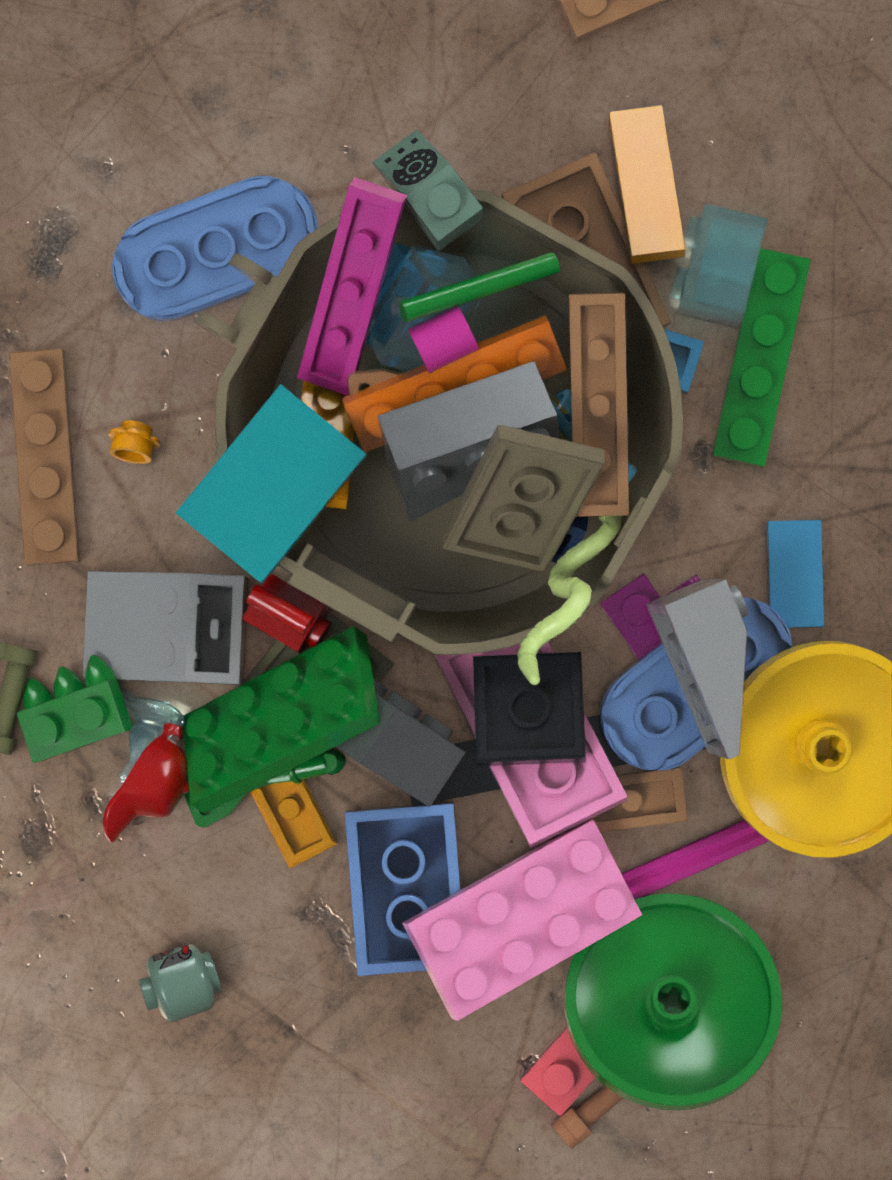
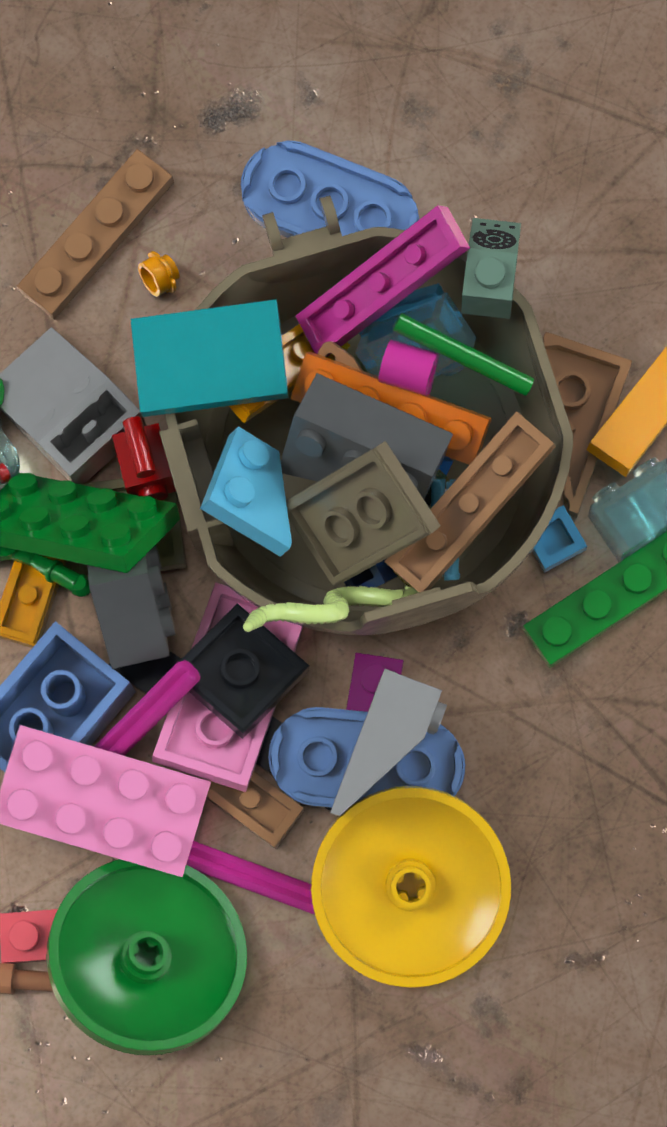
camera: 50 degrees right, 10 degrees down
dark azure tile [766,520,824,628] -> none
none -> dark pink axle [94,660,200,756]
none -> medium azure wing [200,426,292,557]

